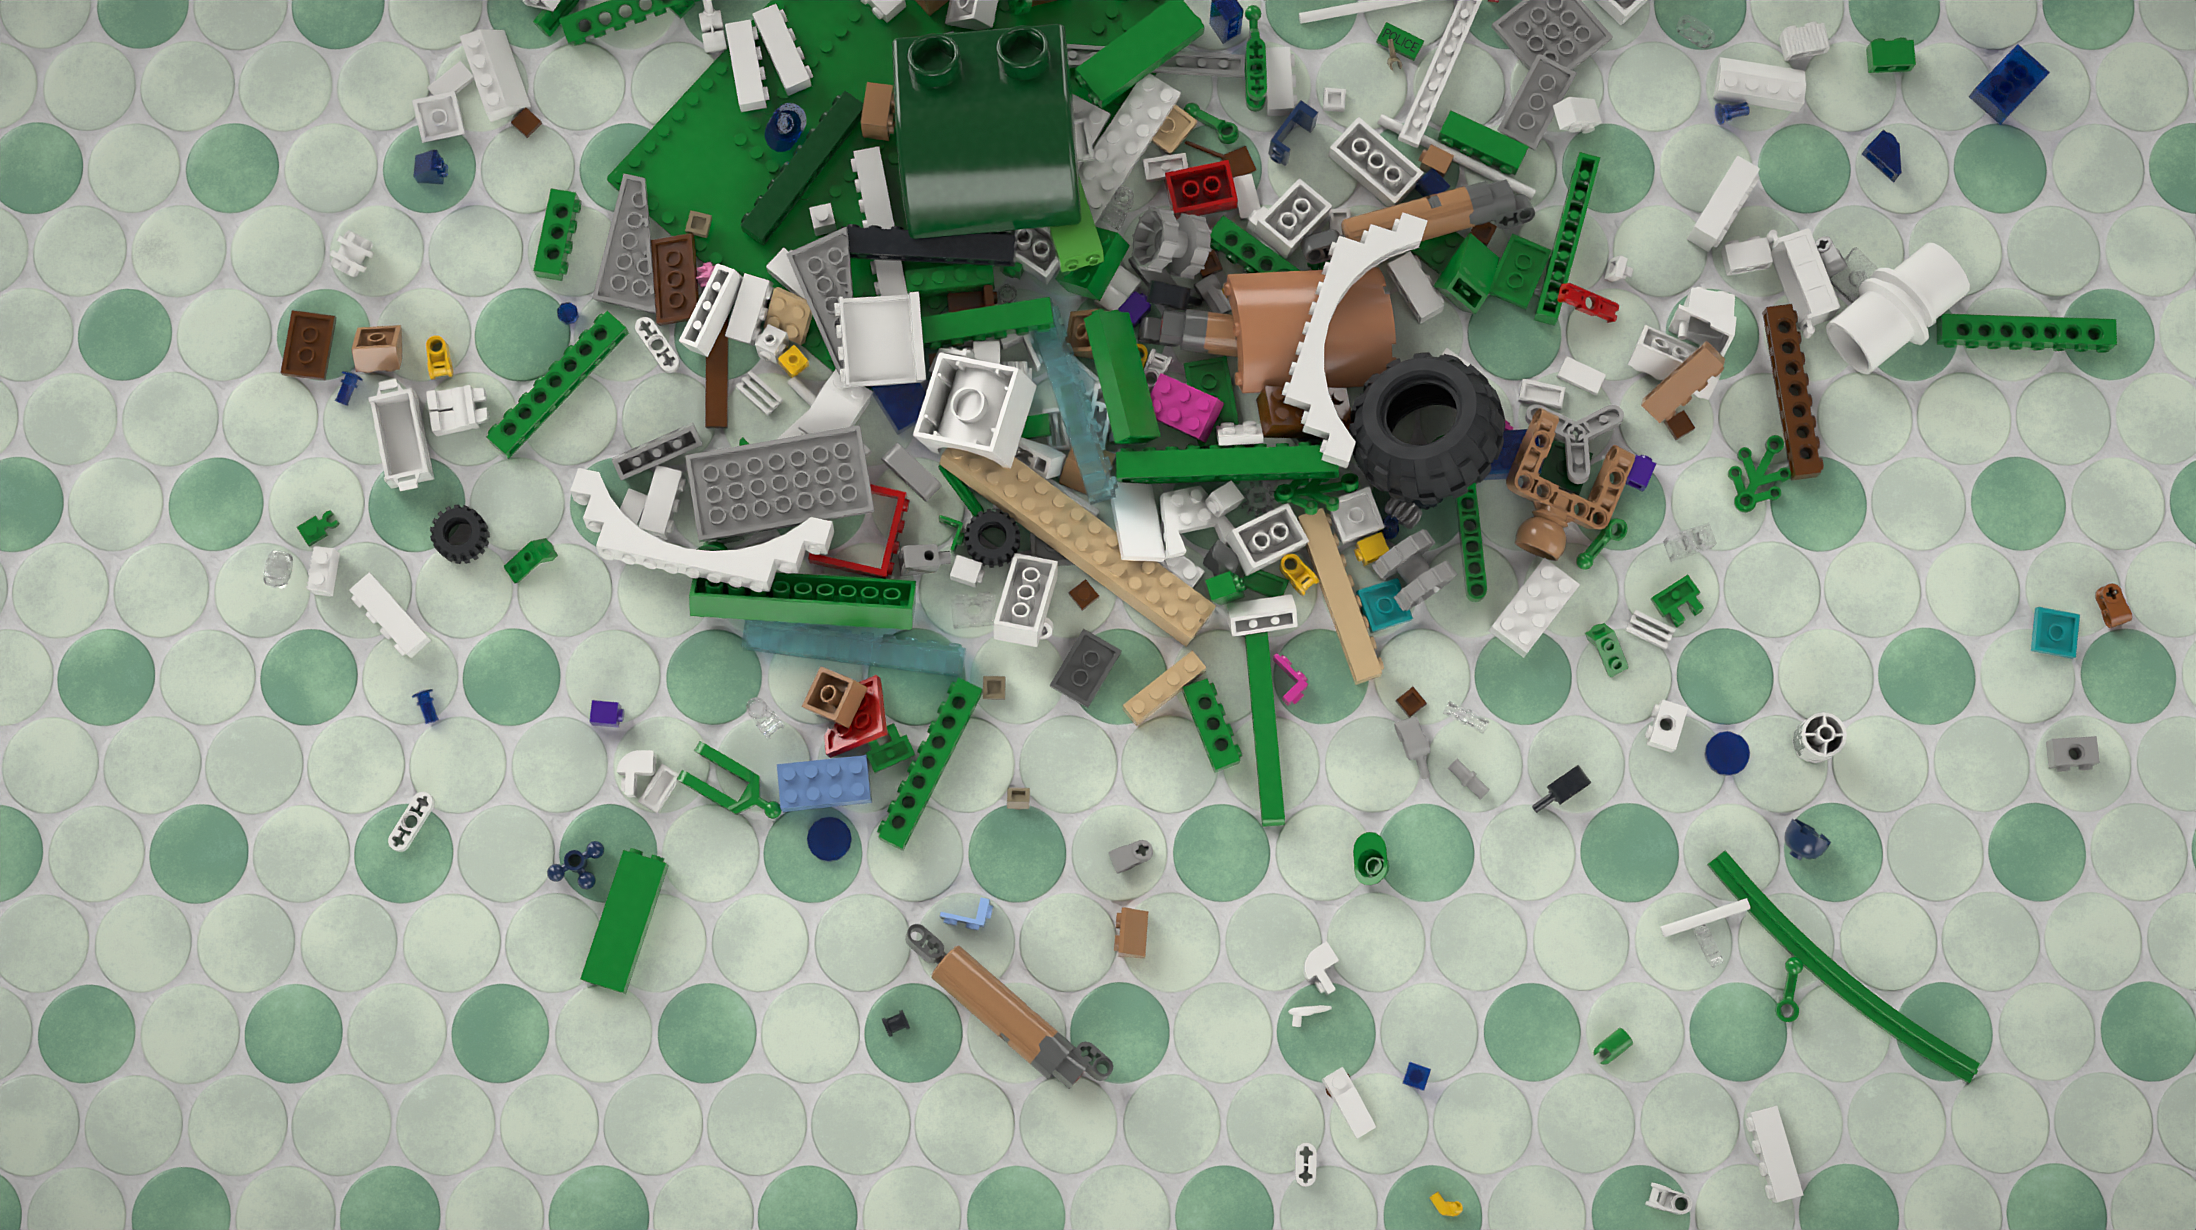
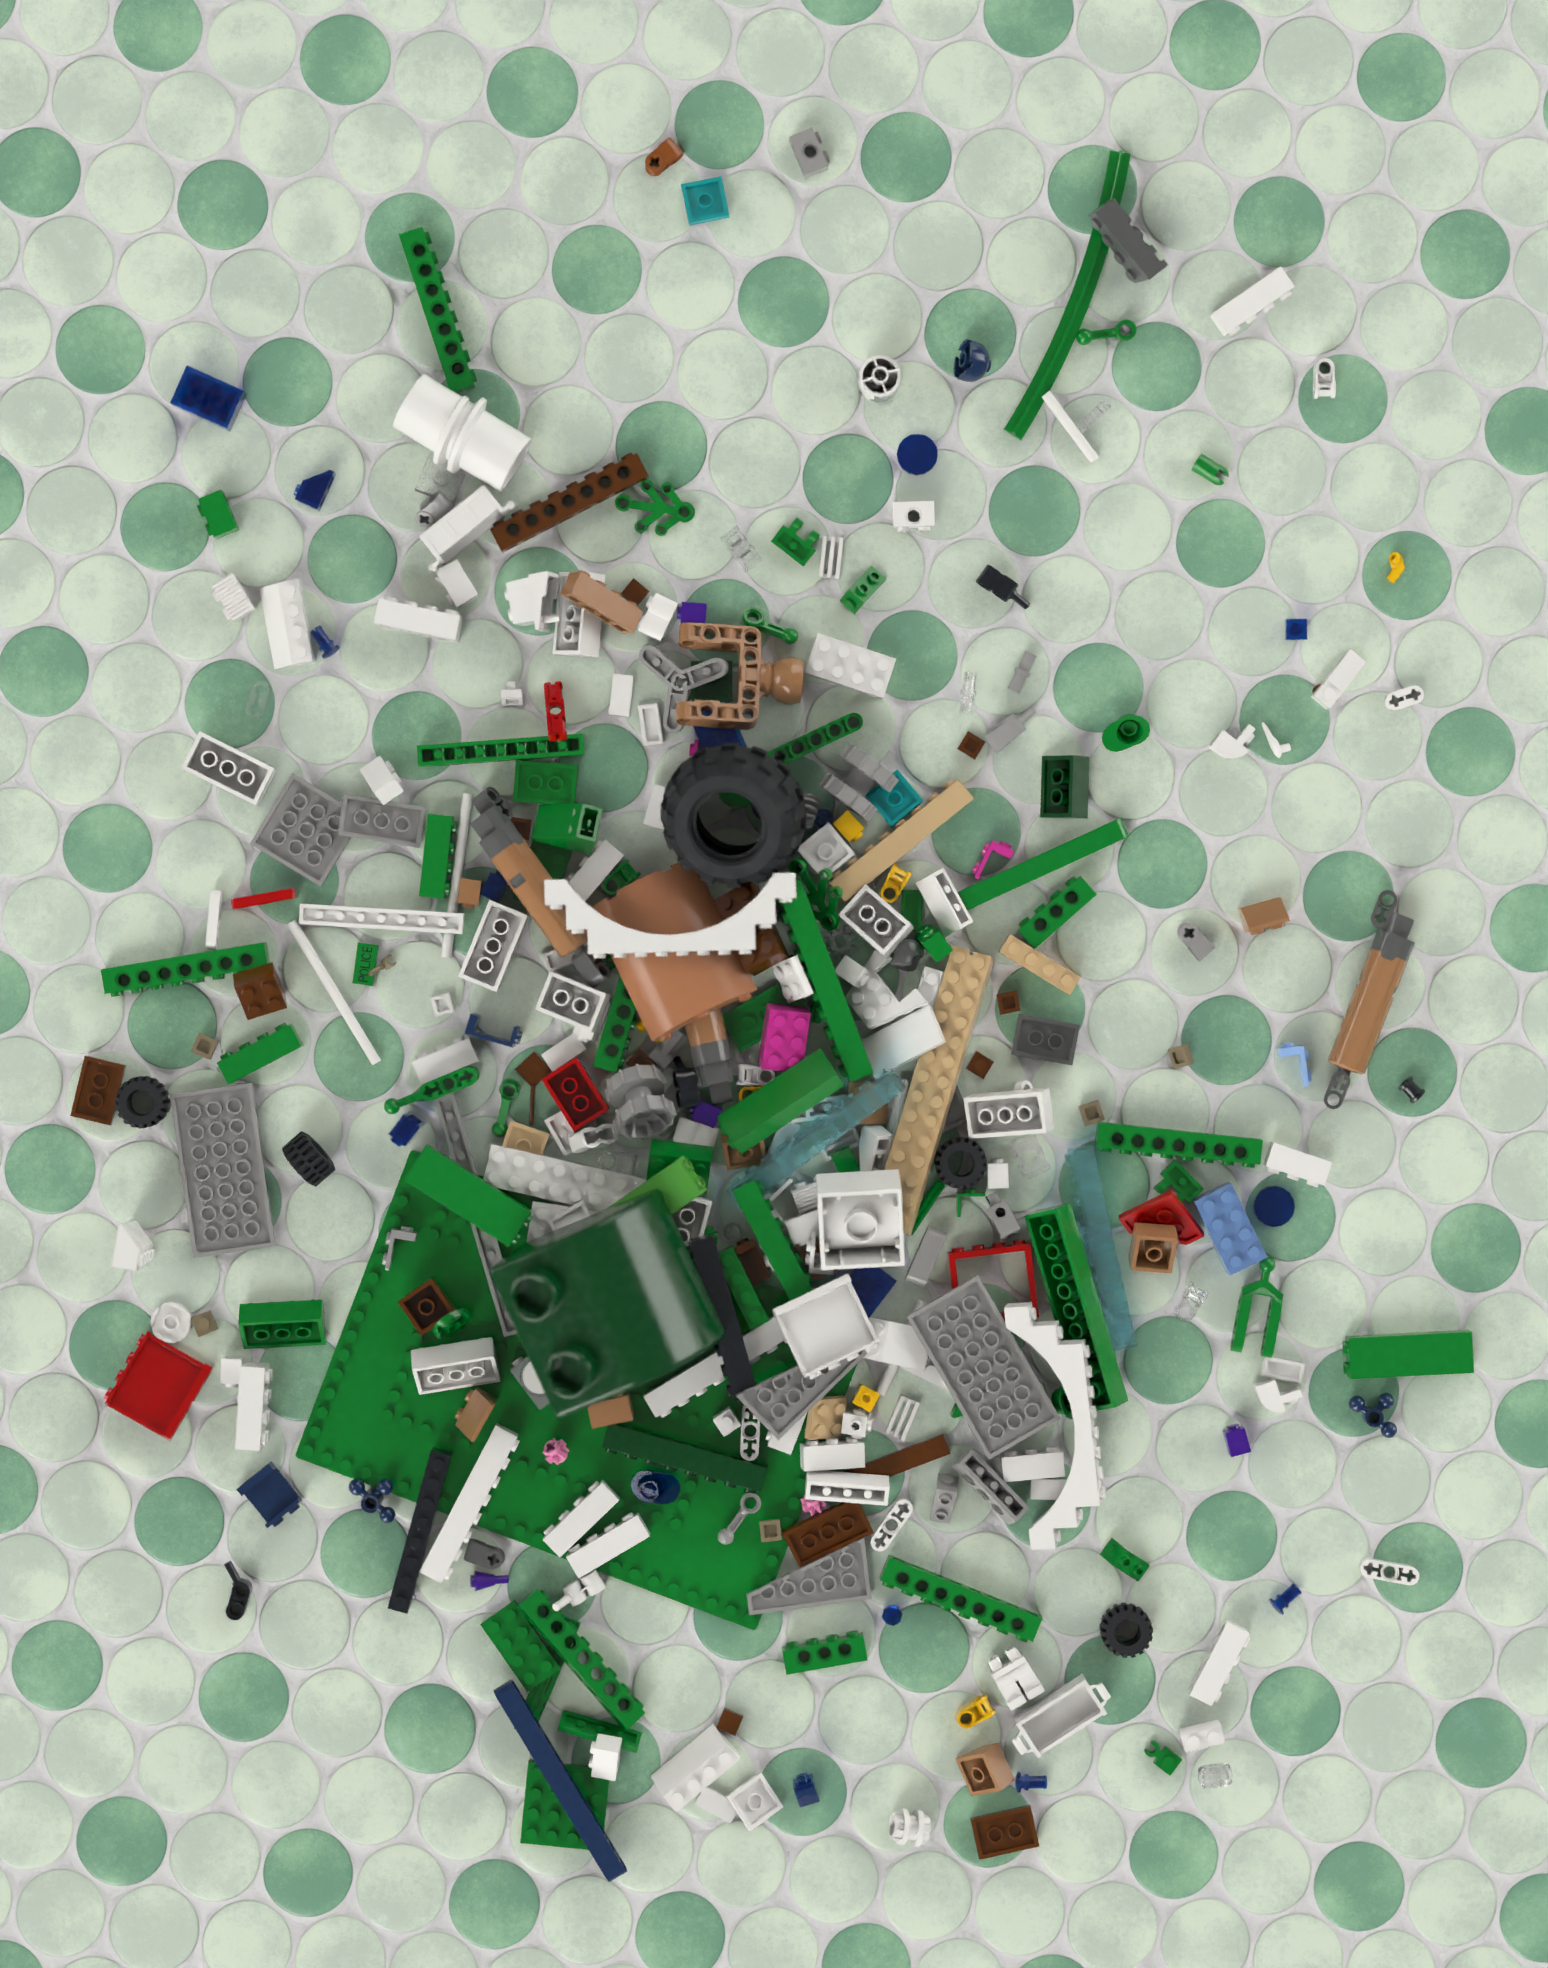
camera: 105 degrees left, 10 degrees up
none -> bright pink gear [542,1438,569,1465]
none -> white brick [568,1123,618,1154]
none -> green piece [603,859,641,896]
none -> white brick [637,593,679,642]
none -> light grey piece [718,1493,761,1545]
none -> white beam [740,1404,760,1461]
none -> light grey bracket [930,1473,958,1523]
none -> reddish brown plate [996,991,1021,1015]
none -> dark green slope [1040,755,1089,819]
none -> dark grey wedge [1088,198,1168,283]
none -> white brick [1263,1142,1332,1188]

